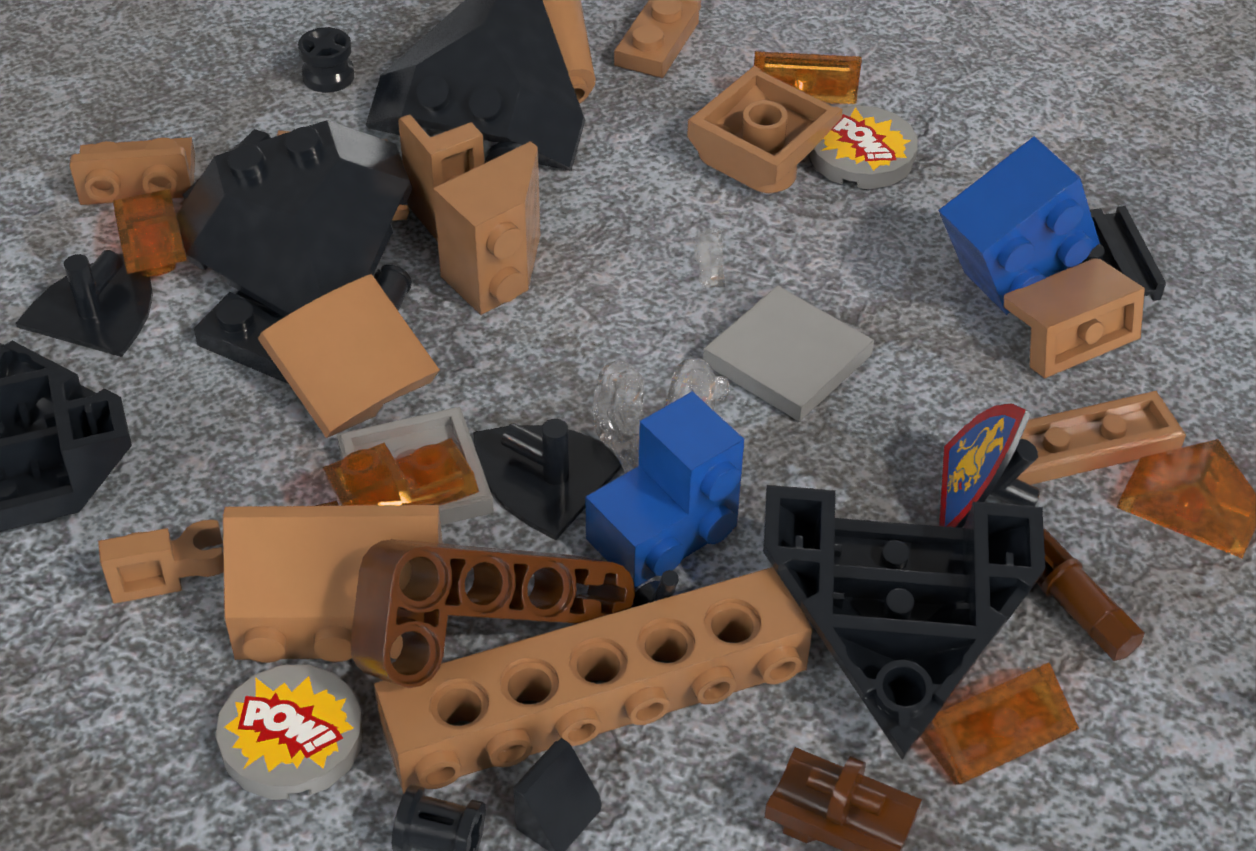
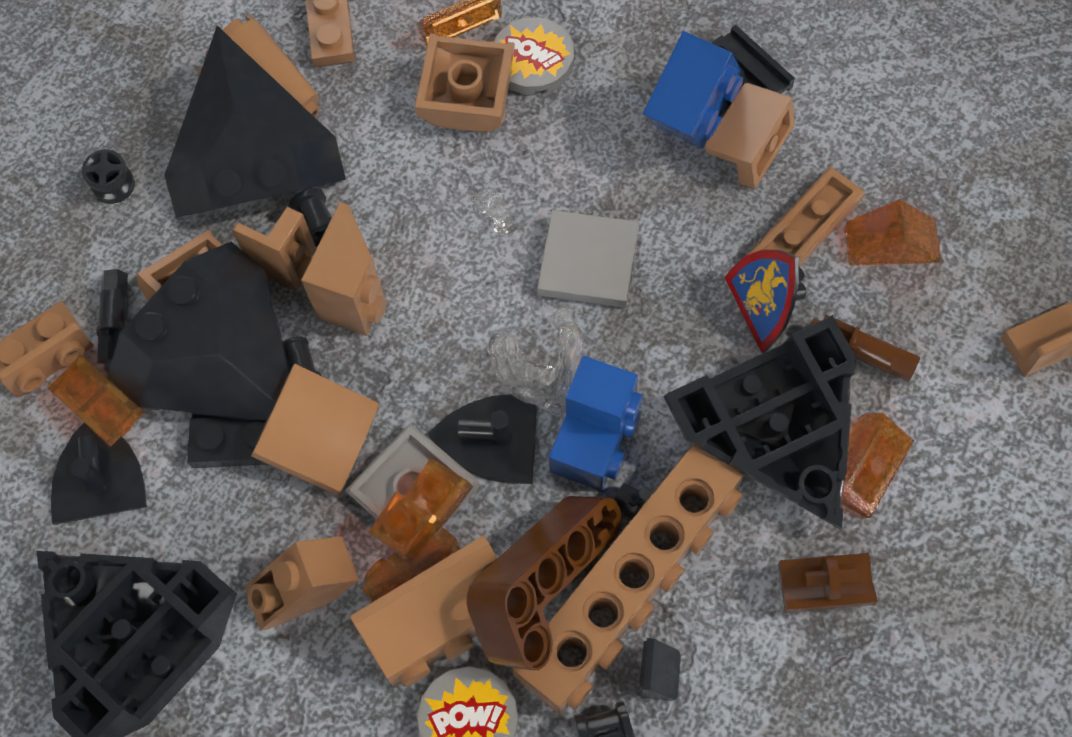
camera: 25 degrees left, 20 degrees up
medium nougat plate [98,520,224,604] -> none
none -> medium nougat slope [245,536,359,631]

